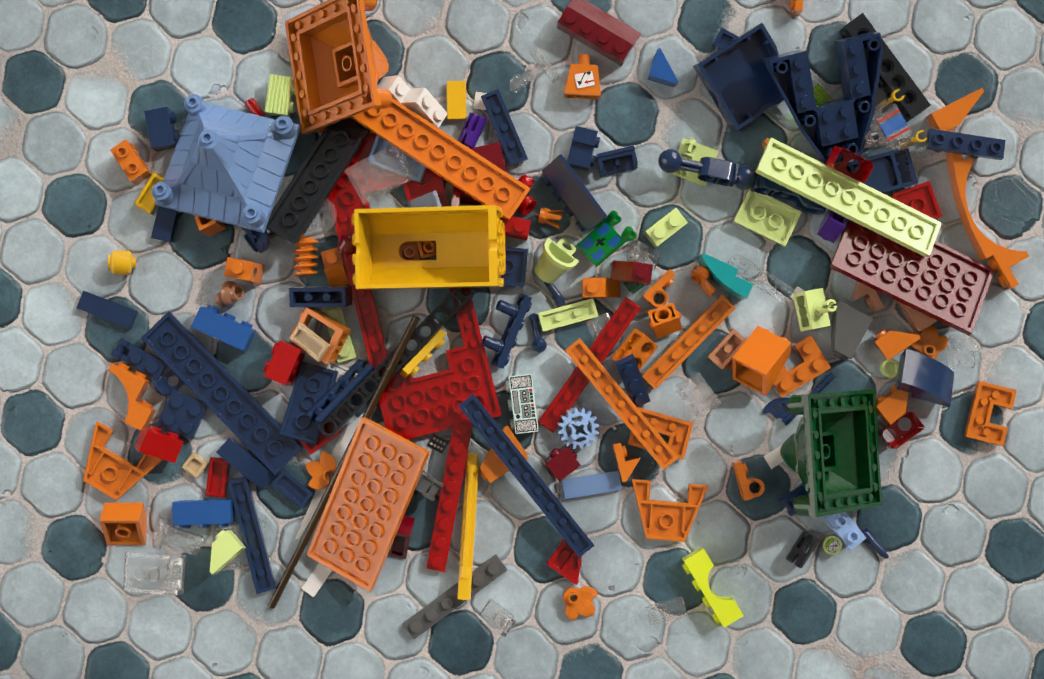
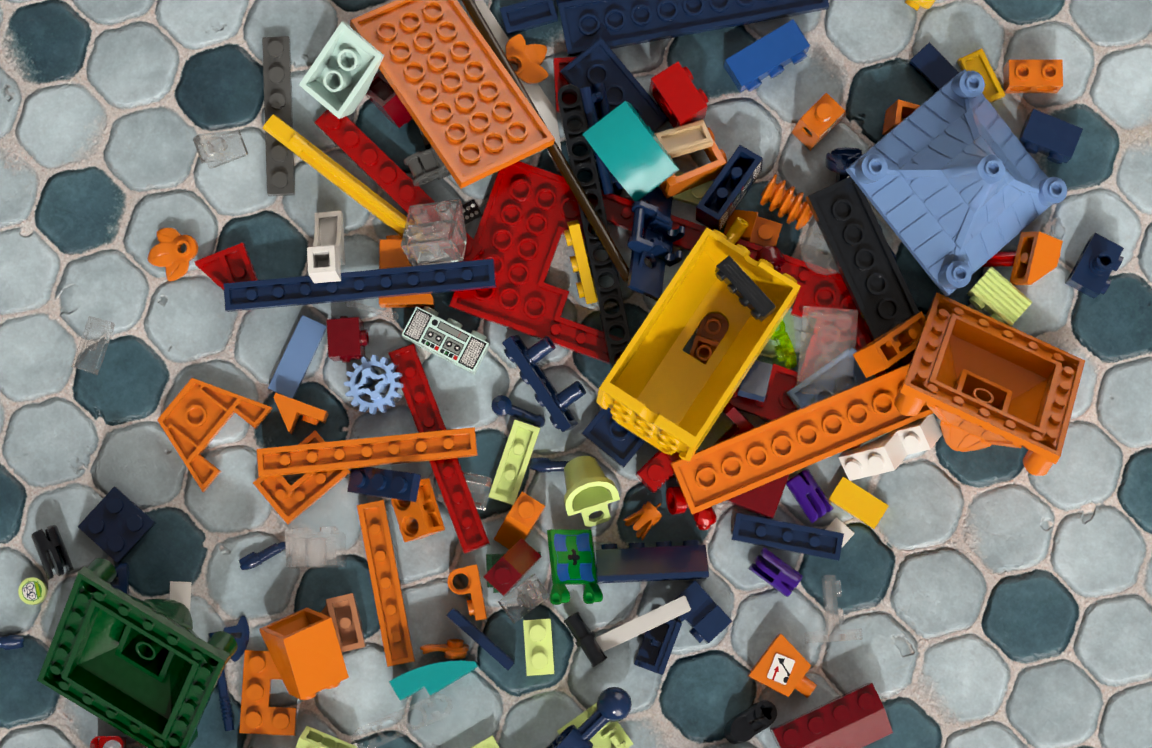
camera: 120 degrees right, 5 degrees down
nougat animal [214,281,244,308] -> none
orange head [648,303,683,338] -> none
neon yellow arch [682,547,744,628] -> none
orange plate [732,460,765,501] -> none
light blue brick [822,512,866,550] -> none
none -> dark blue plate [78,486,156,563]
none -> dark blue piece [239,542,287,570]
none -> light aqua slope [299,21,384,119]
none -> white arch [307,211,345,283]
none -> clear hinge [345,300,399,322]
none -> clear slope [401,199,467,266]
none -> dark blue tile [446,608,515,671]
none -> black pin [564,612,608,667]
none -> teal slope [583,101,680,202]
none -> white sticker [596,596,691,652]
none -> dark blue piece [627,187,685,301]
none -> black piece [715,255,776,322]
none -> black piece [724,700,777,744]
none -> yellow arm [725,217,749,244]
none -> dark purple arm [748,547,803,597]
none -> clear neon green plate [770,320,797,369]
none -> orange slope [852,311,926,378]
none -> orange slope [1010,231,1063,285]
none -> dark blue brick [1065,233,1124,299]

